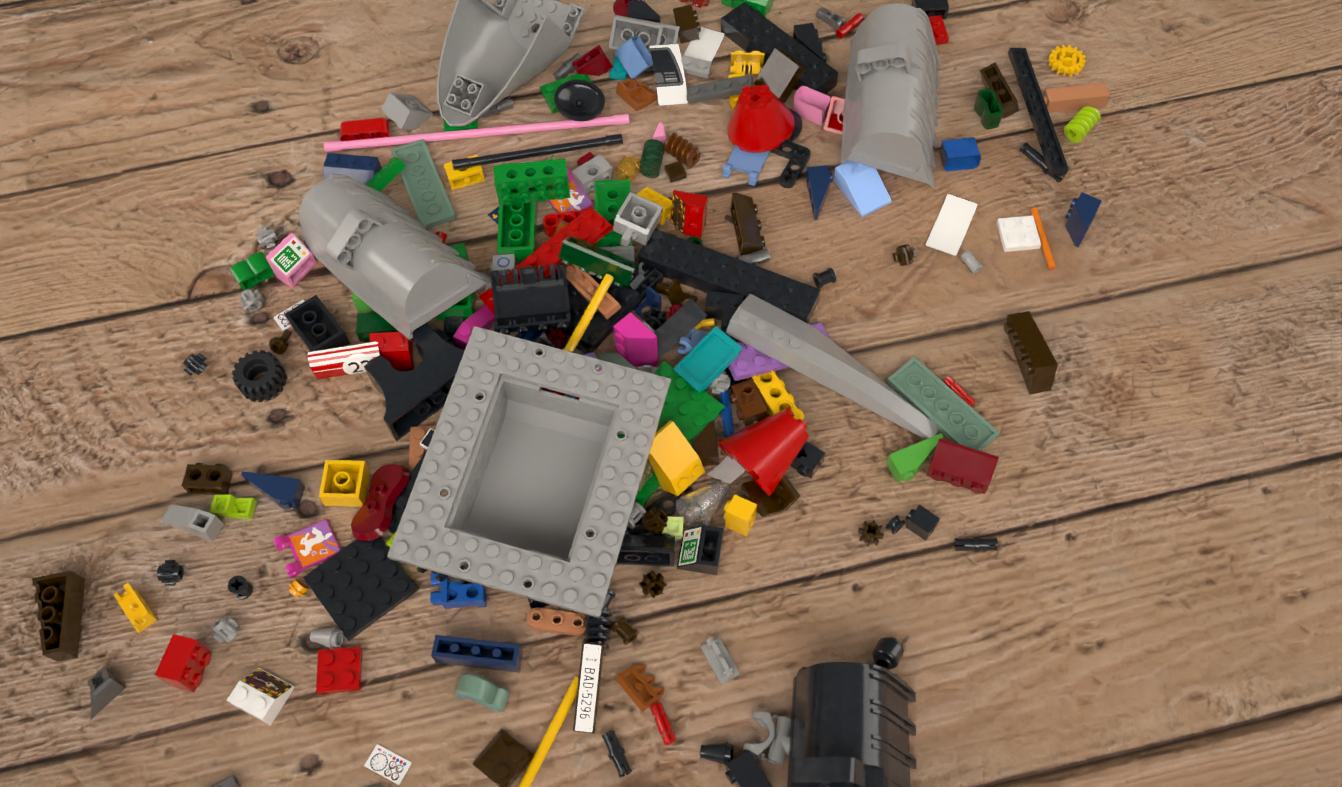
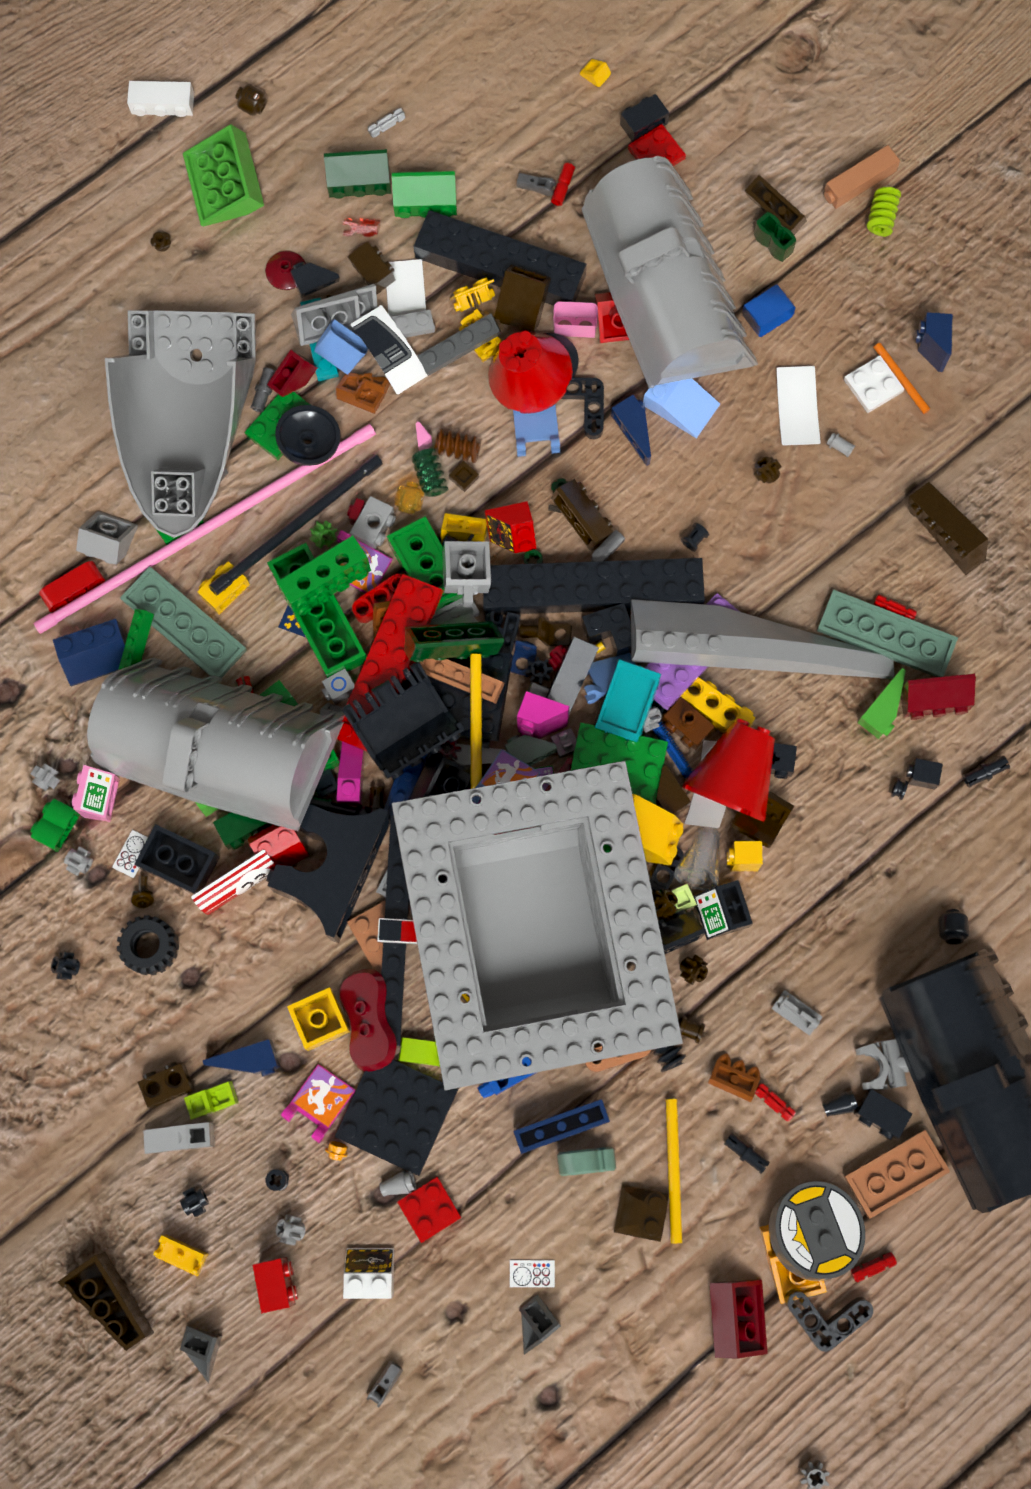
camera: 25 degrees left, 15 degrees up
white tile [573,642,605,734] -> none
black slope [793,23,826,63] -> none
dark brown gear [858,520,884,547] -> none
black plate [1008,48,1069,174] -> none
black pin [1019,142,1066,183] -> none
yellow gear [1048,45,1086,77] -> none

